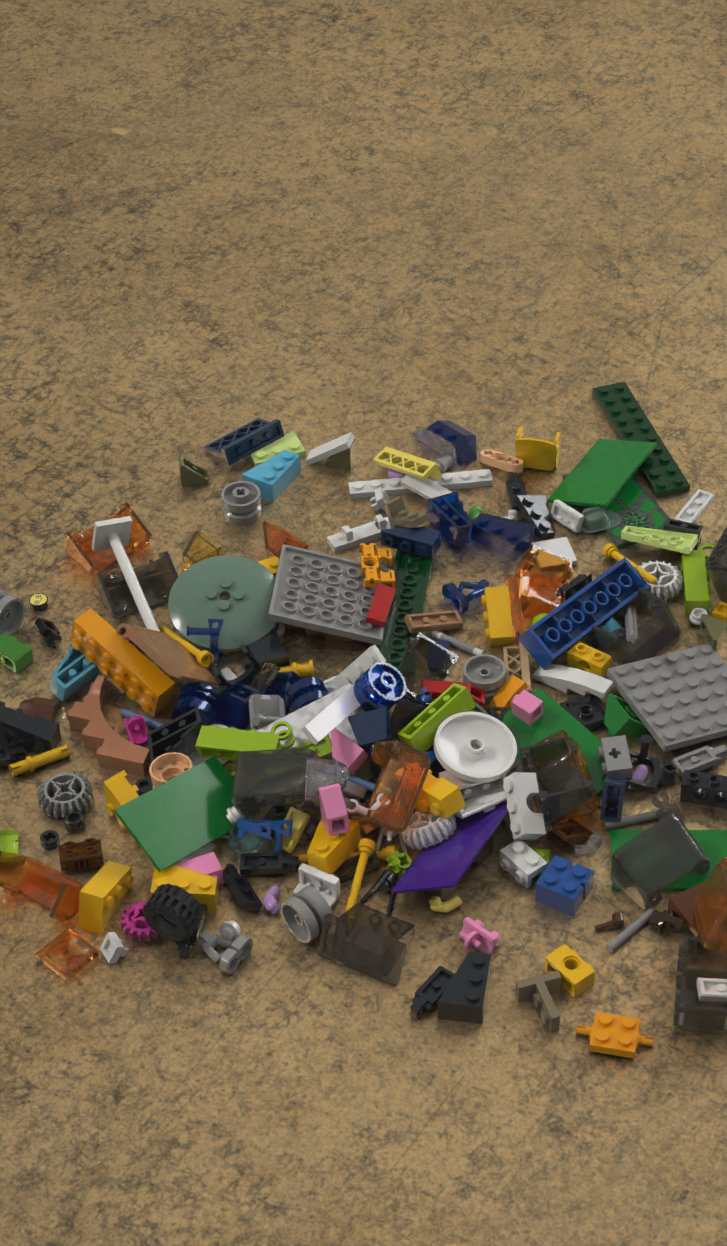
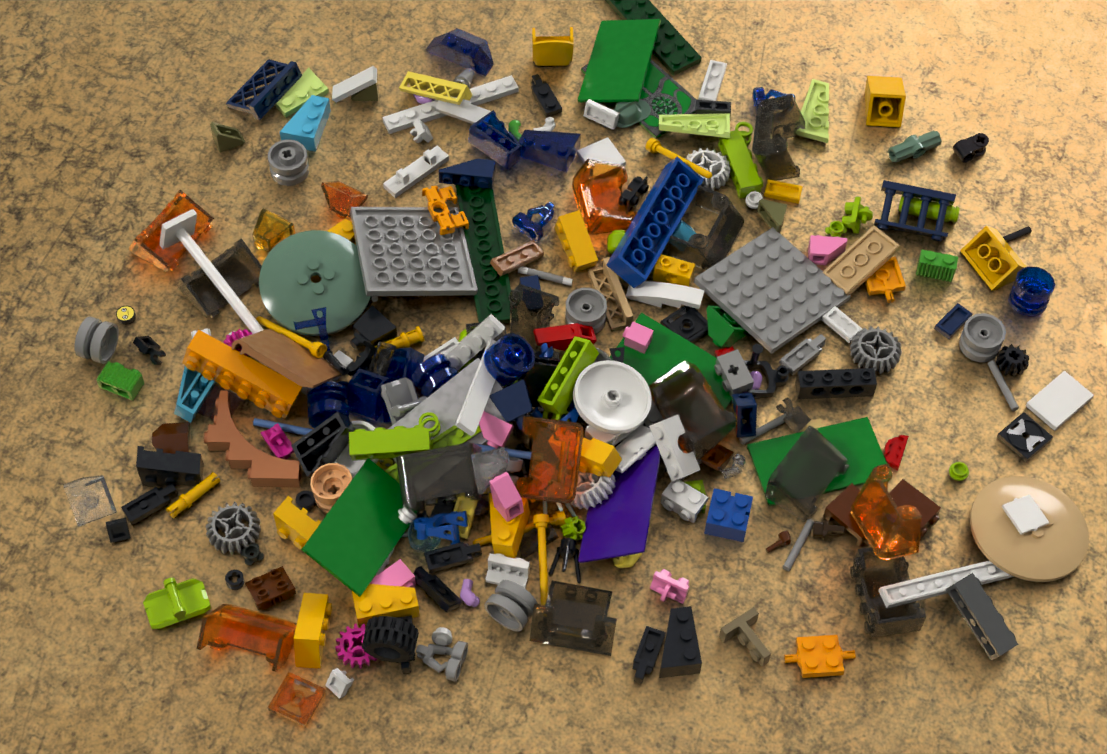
camera: 20 degrees left, 15 degrees up
white arm [346,793,391,819] -> none
red tile [366,583,396,628] -> none
dark tan bracket [384,497,428,529] -> none
light nougat beam [480,449,523,473] -> none
light orange slope [488,675,528,716] -> none
clear orange axle [504,573,525,639] -> none
wing [514,495,556,538] -> none
yellow brick [544,944,595,998] -> none
light grey axle [625,604,638,644] -> none

